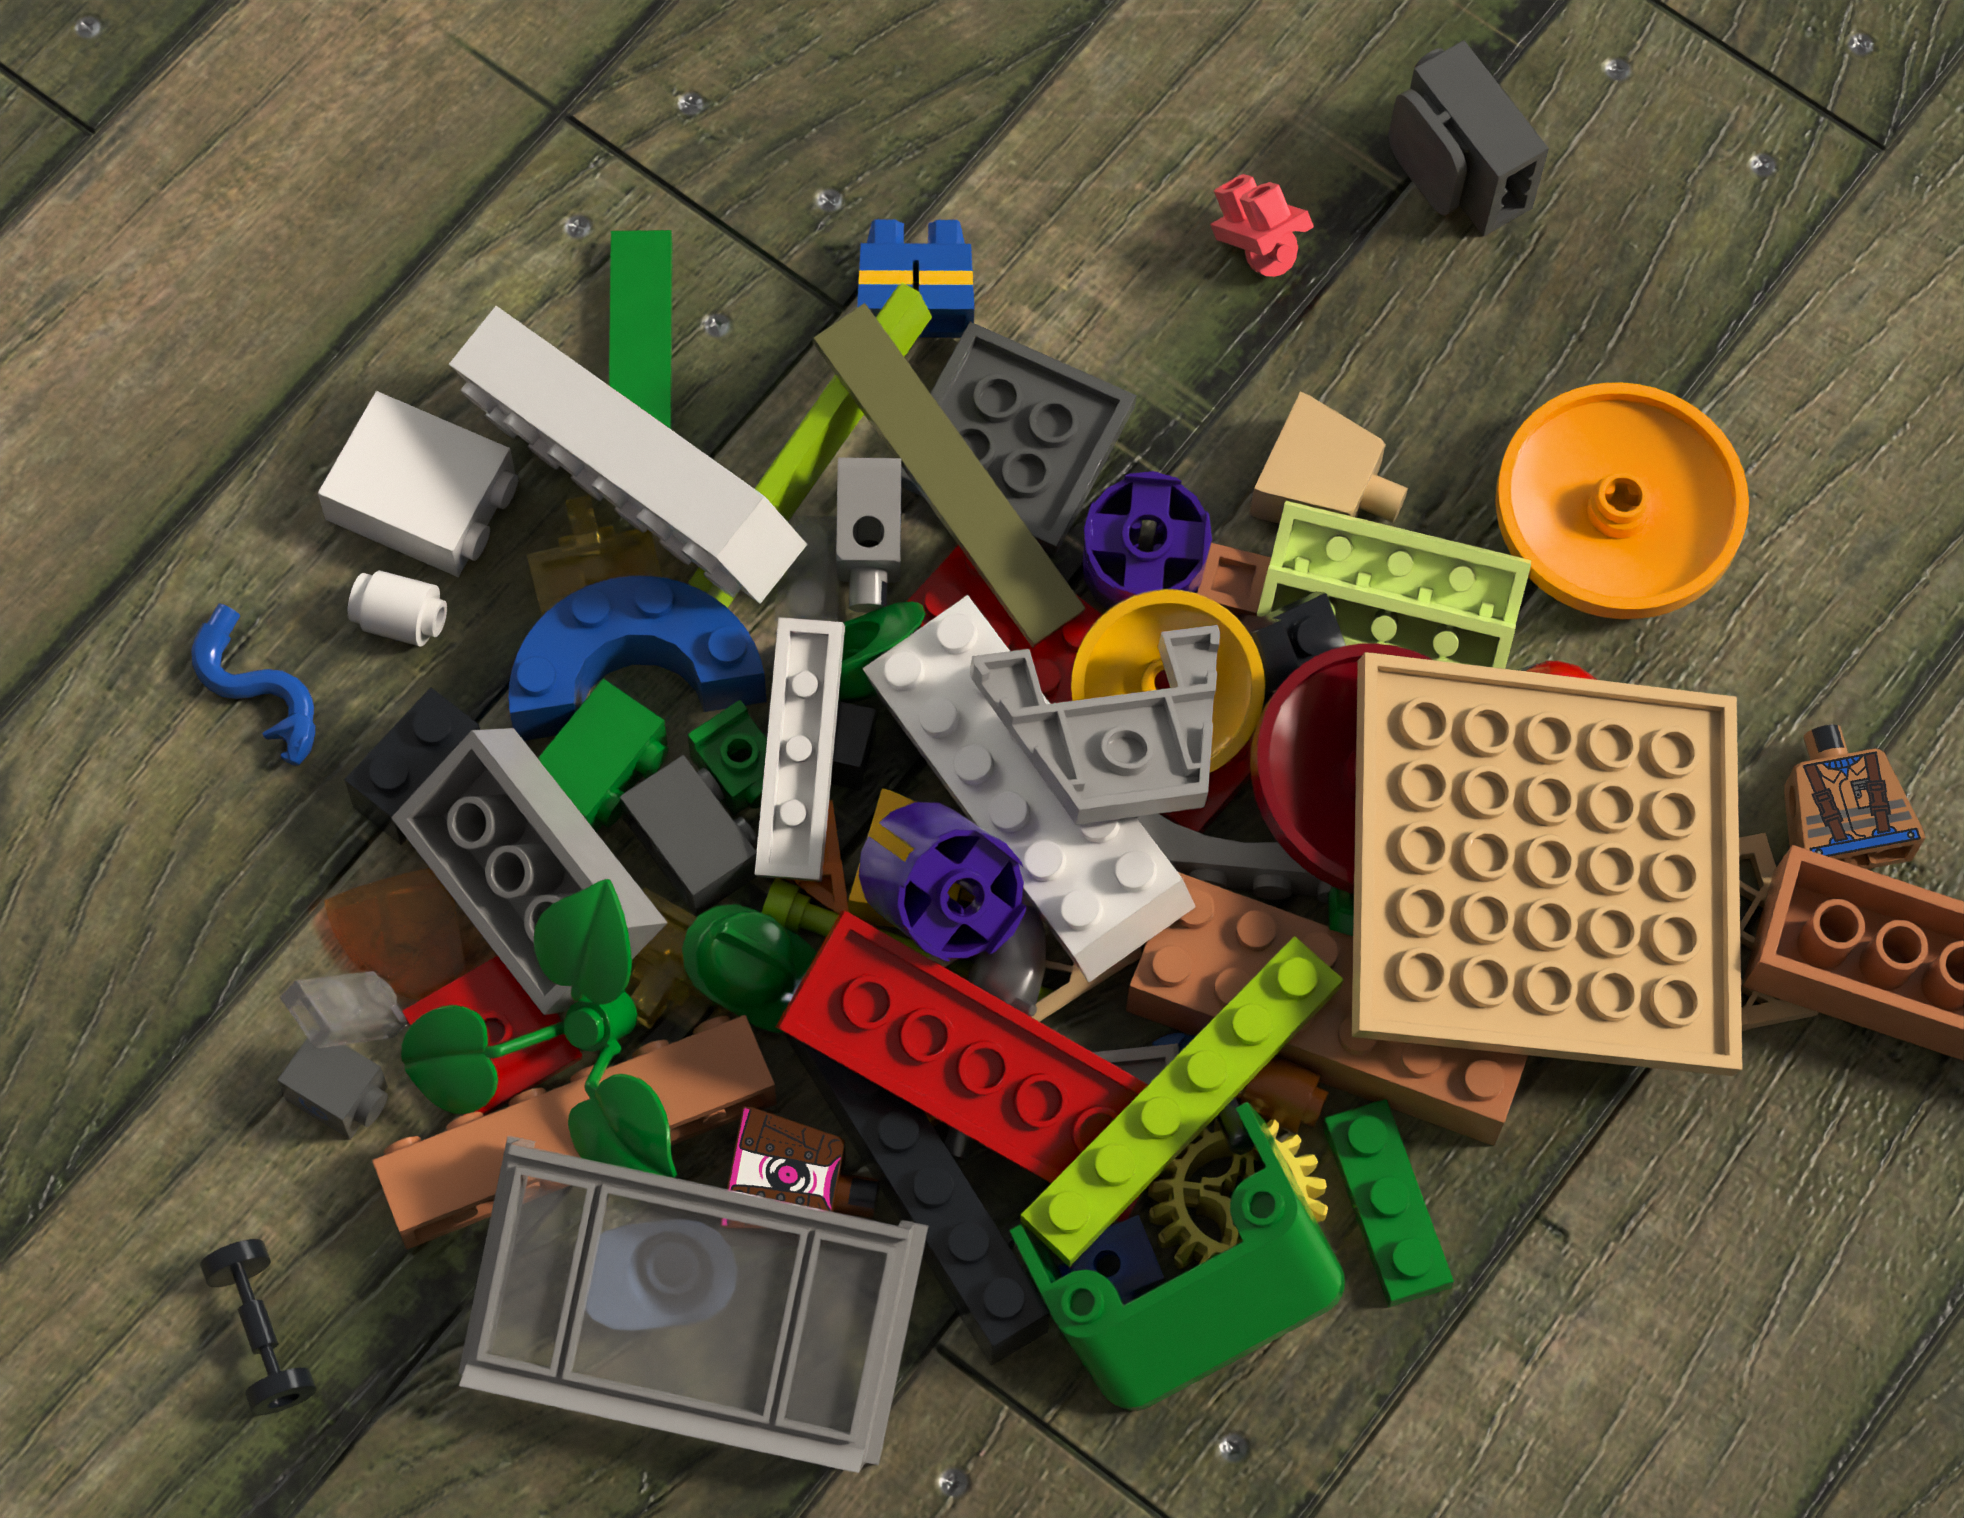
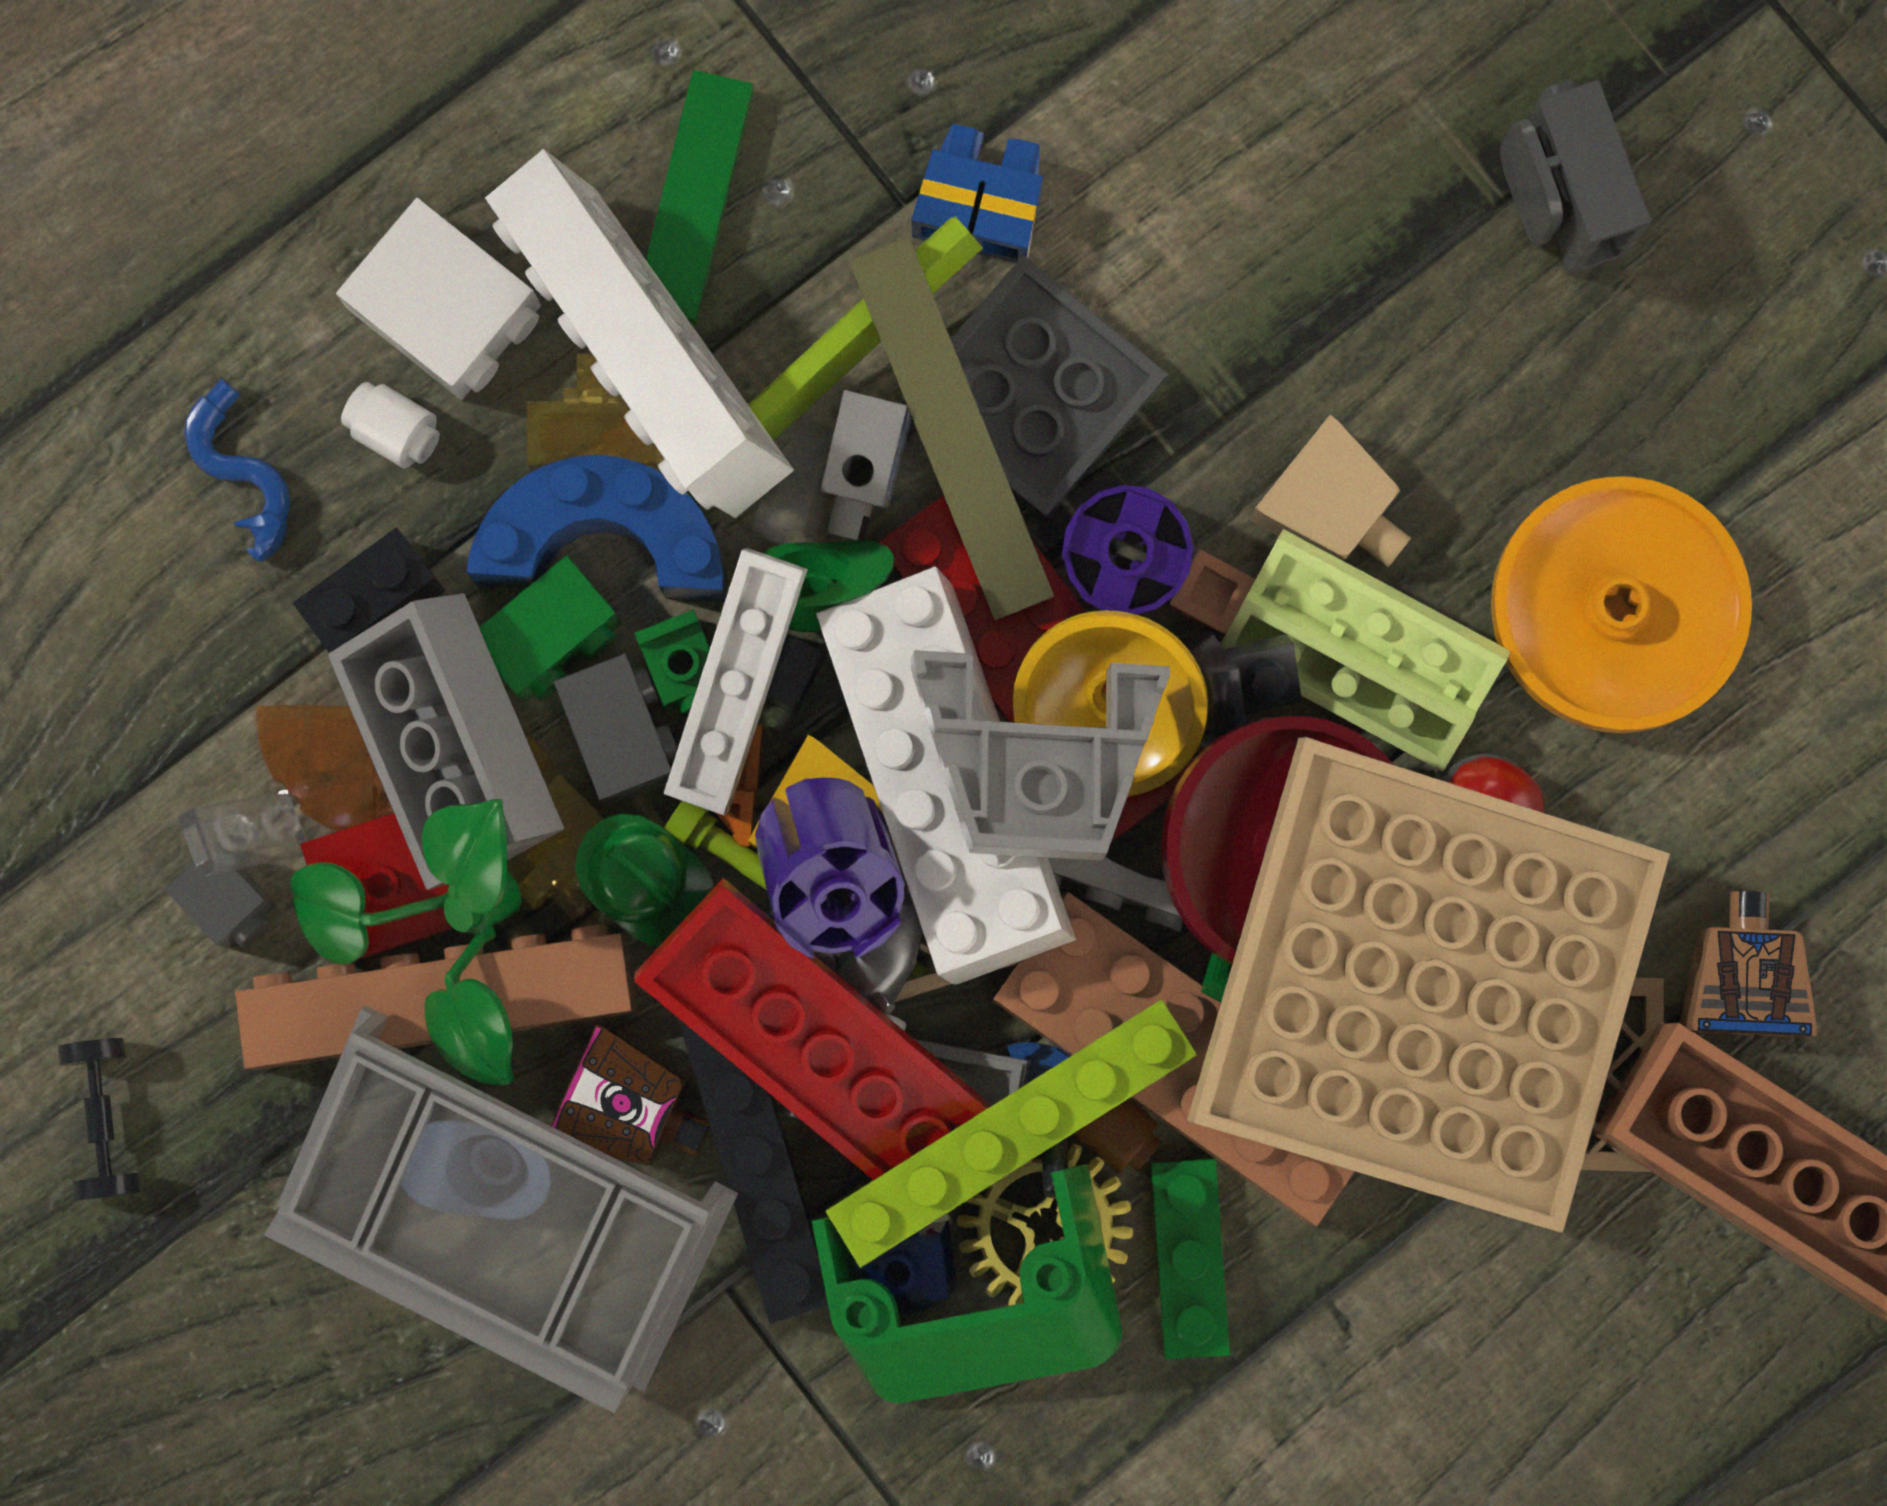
camera: 20 degrees right, 15 degrees up
coral hips [1210,174,1314,277] -> none

